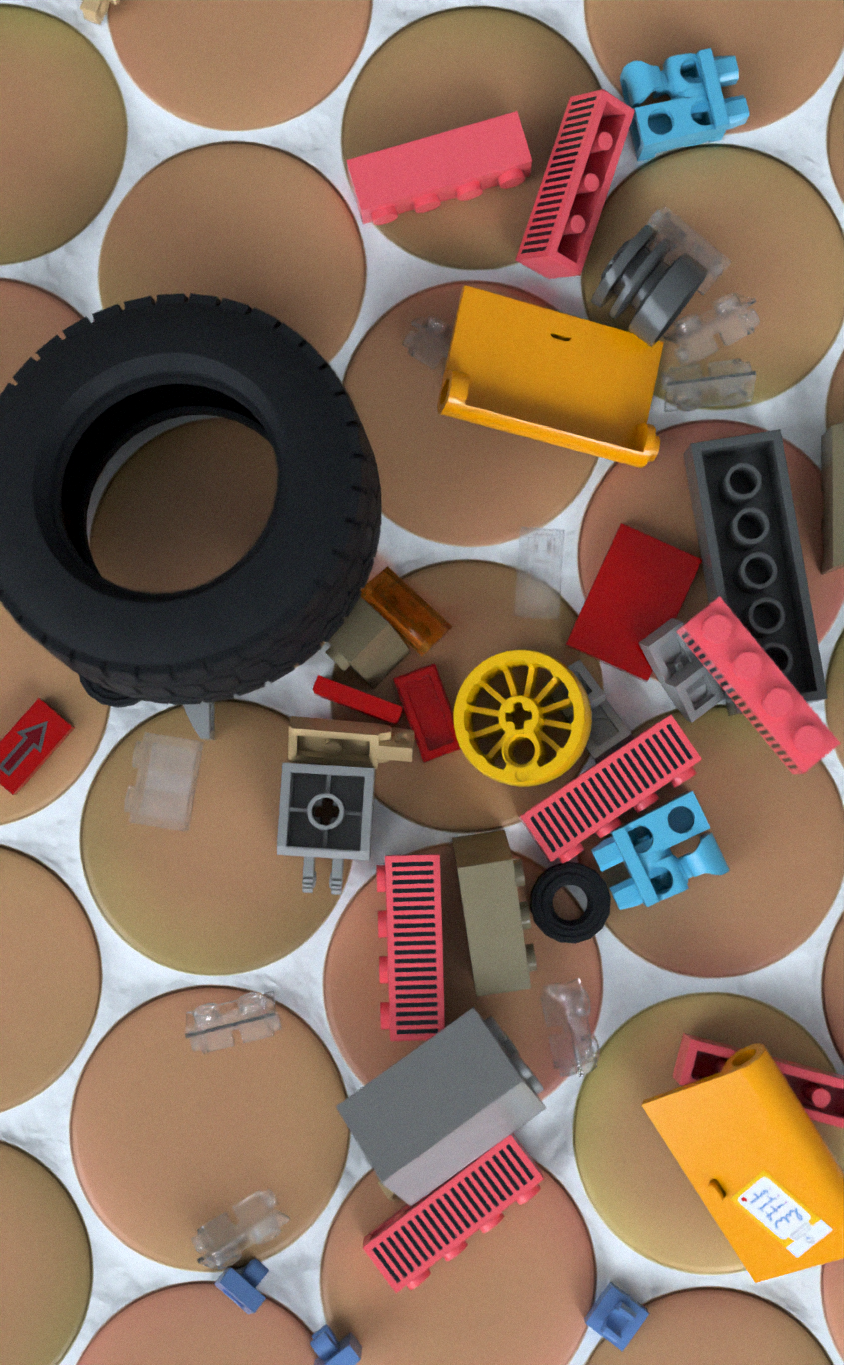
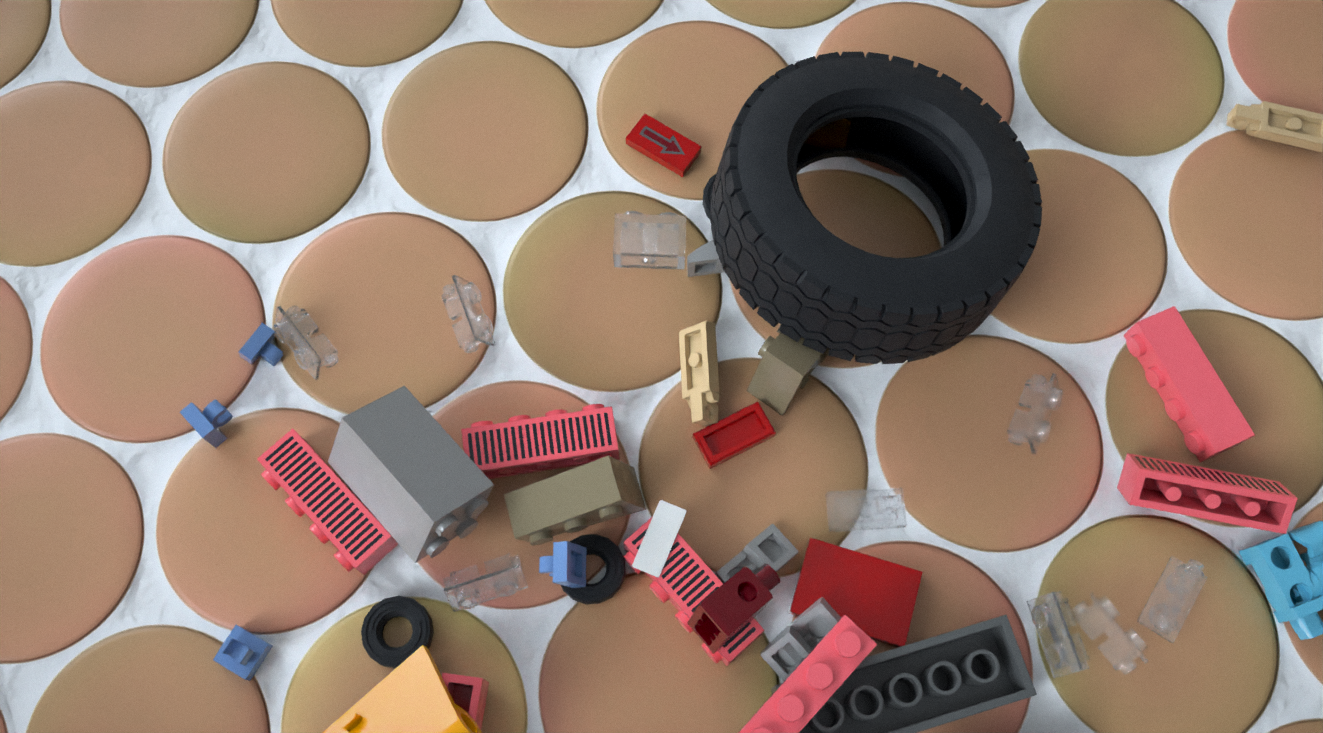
camera: 80 degrees right, 15 degrees down
light grey hinge [277,763,376,895] -> none
red tile [312,675,403,725] -> none
clear orange plate [361,566,453,657] -> none
light orange door [437,285,664,468] -> none
yellow piece [454,649,592,787] -> none
medium azure hips [590,791,730,910] -> none
dark grey wheel [591,224,710,347] -> none
none -> black tyre [361,596,434,669]
none -> medium blue tile [539,541,586,588]
none -> white sticker [632,500,687,577]
none -> dark red torso [688,564,780,654]

